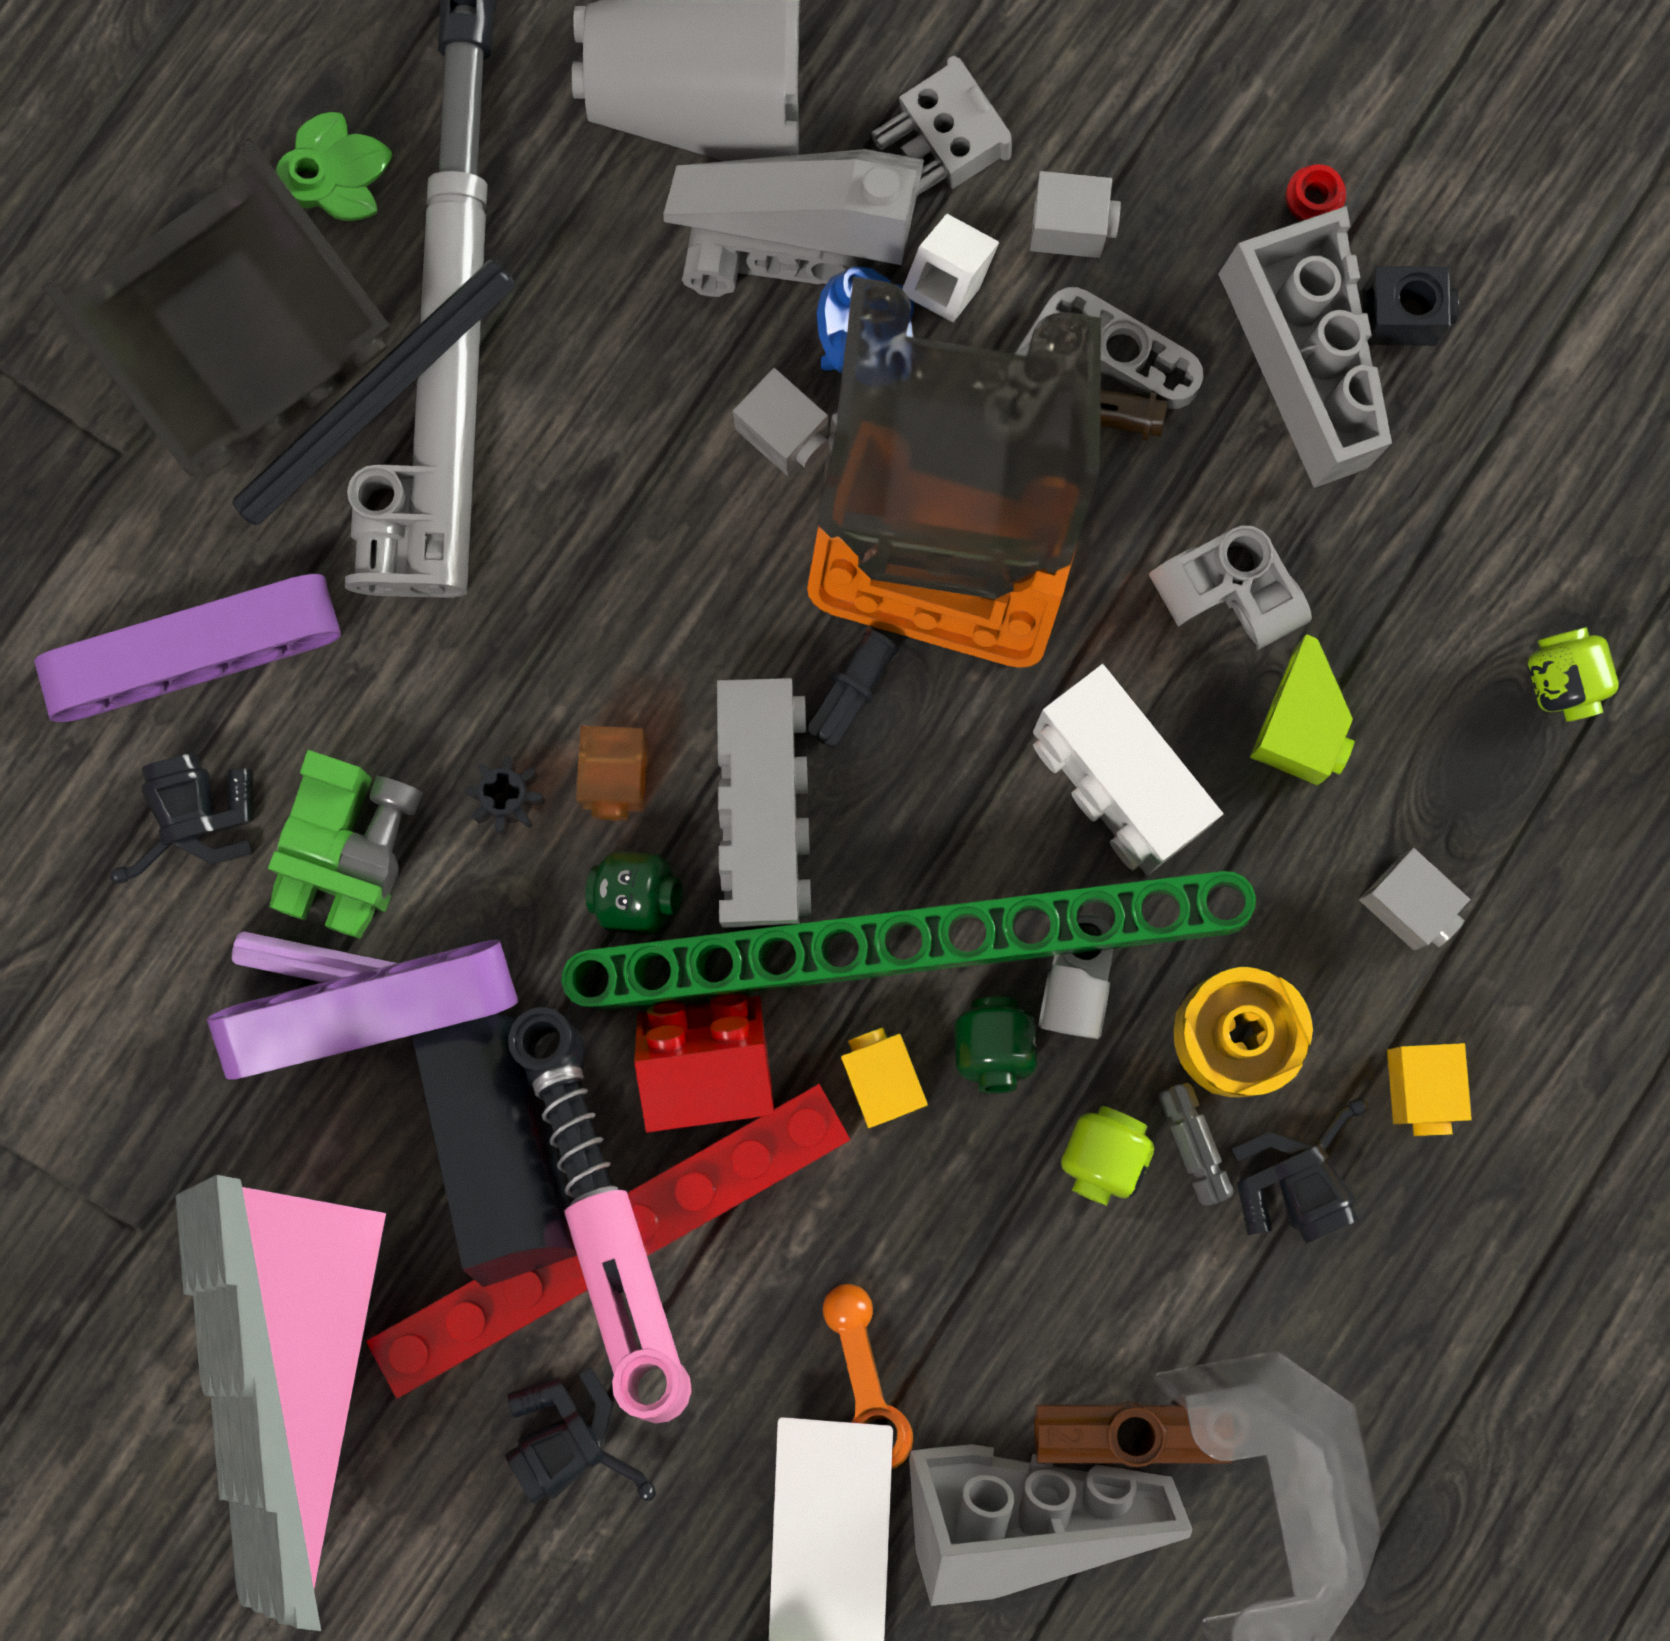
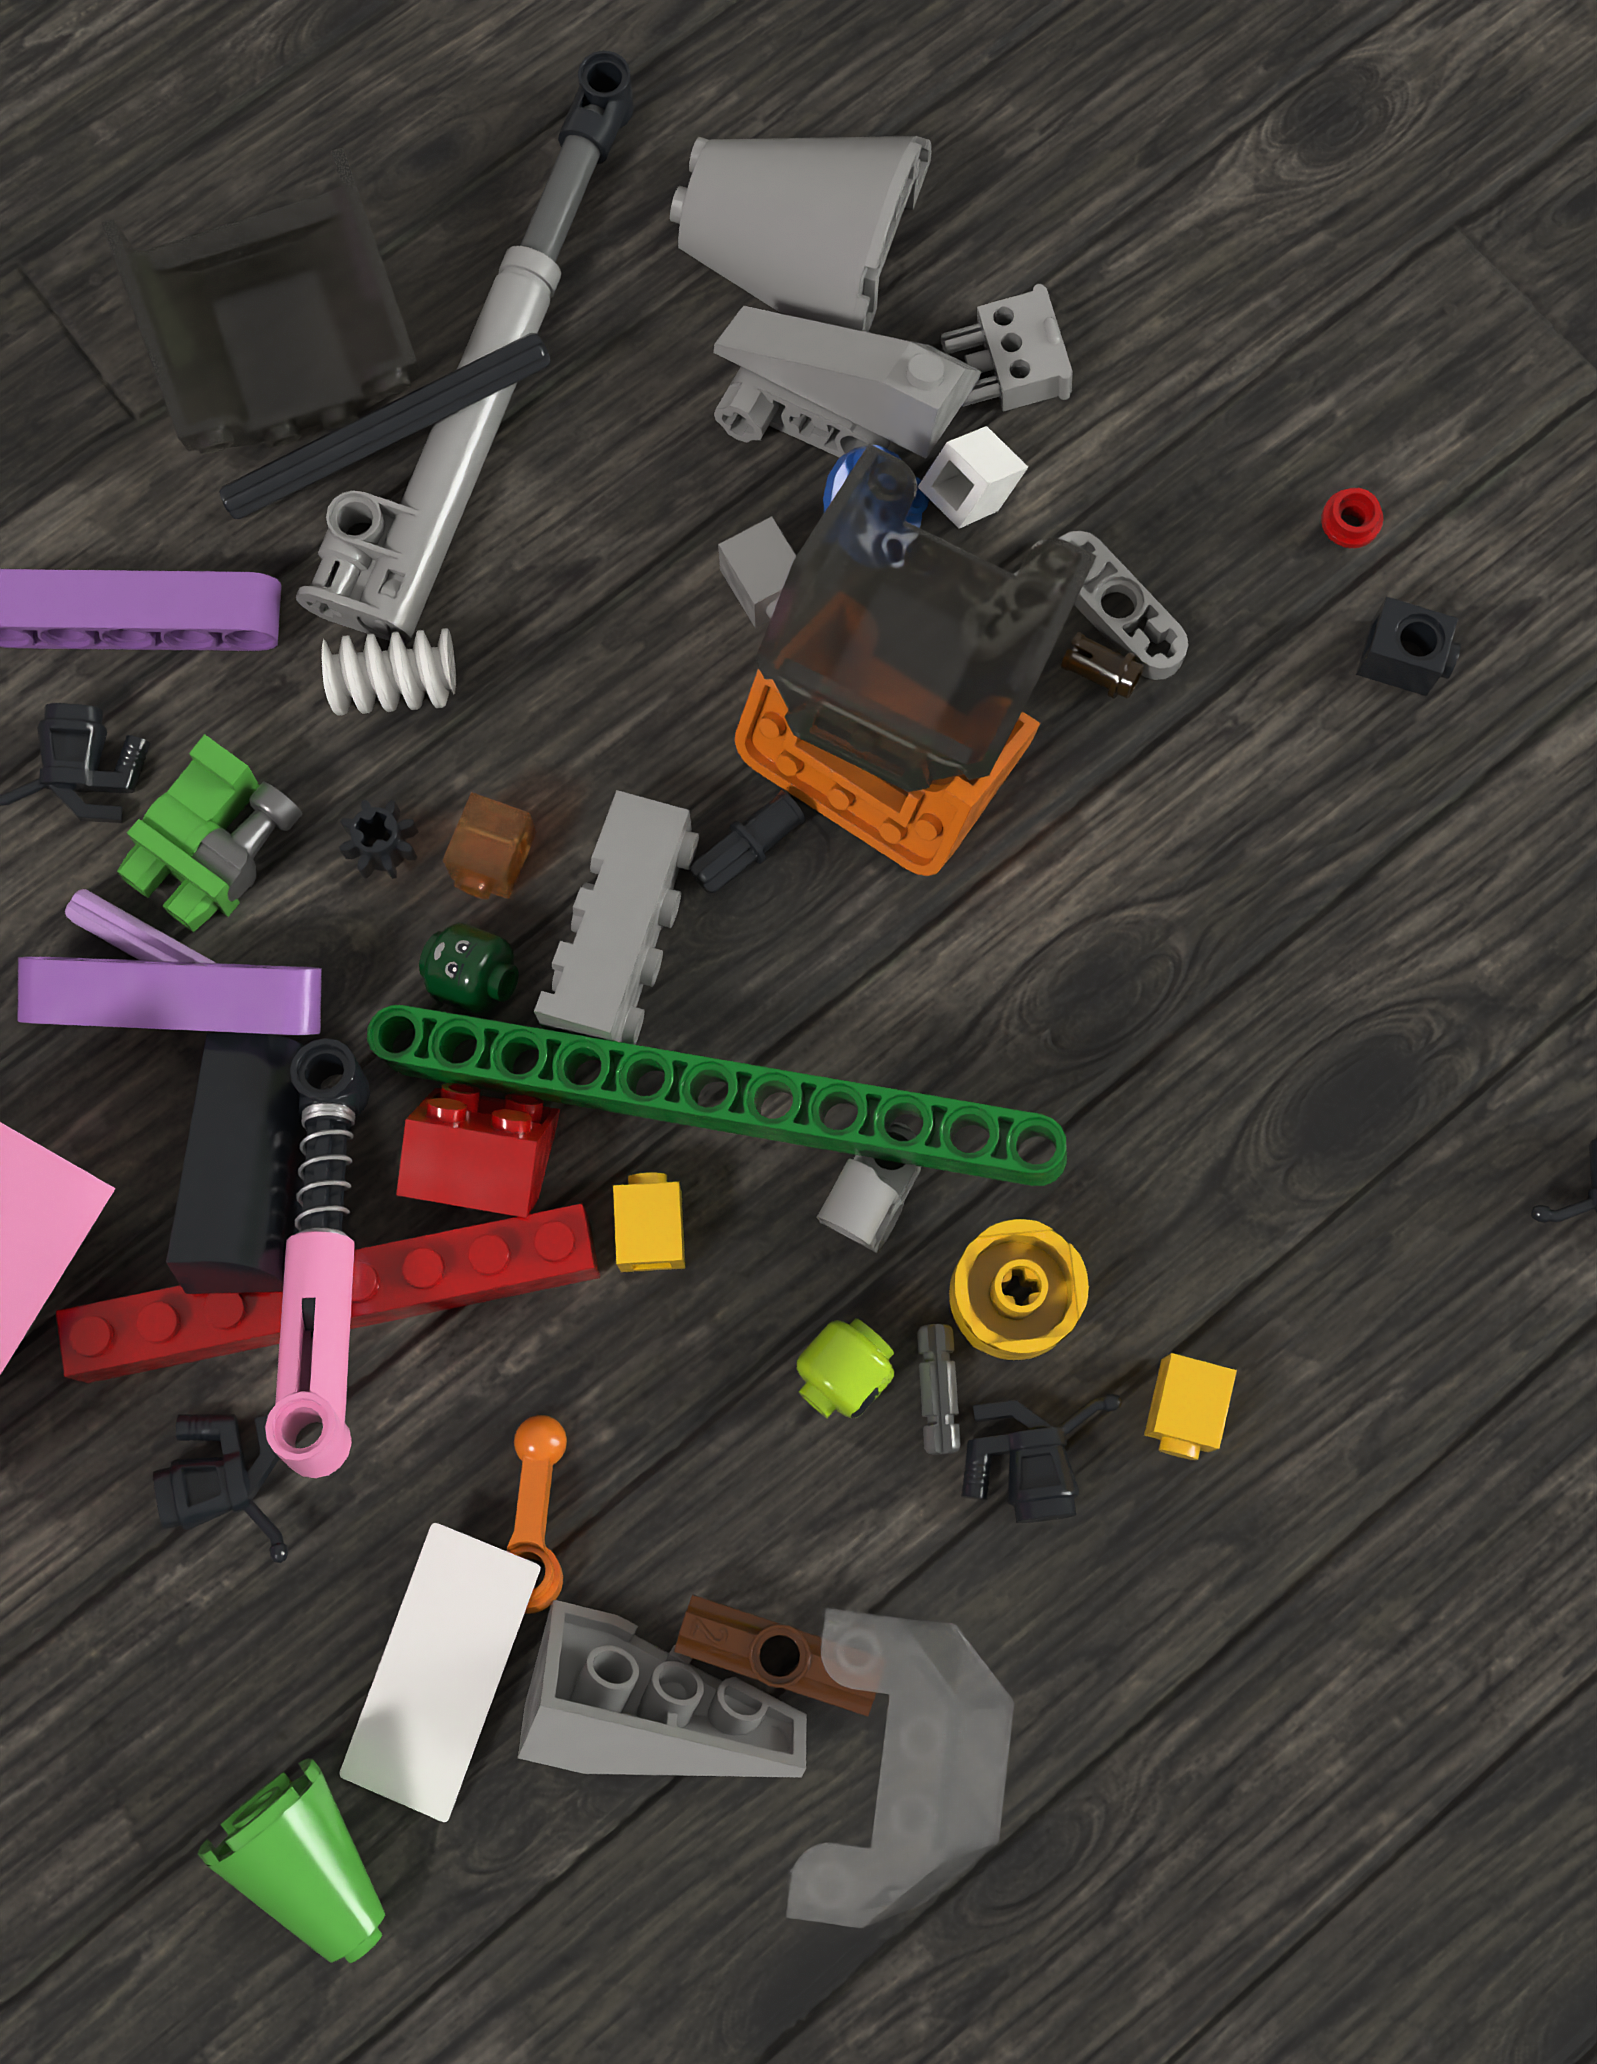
camera: 15 degrees right, 5 degrees down
bright green plate [276,112,392,221] -> none
dark green head [954,996,1038,1094] -> none
light grey brick [1030,171,1121,258] -> none
white brick [1033,664,1223,876] -> none
light grey piece [1149,525,1312,650] -> none
light grey wedge [1219,206,1392,488] -> none
lime slope [1250,634,1354,786] -> none
light grey brick [1359,848,1471,951] -> none
lime head [1528,627,1619,722] -> none
none -> white piece [322,628,456,716]

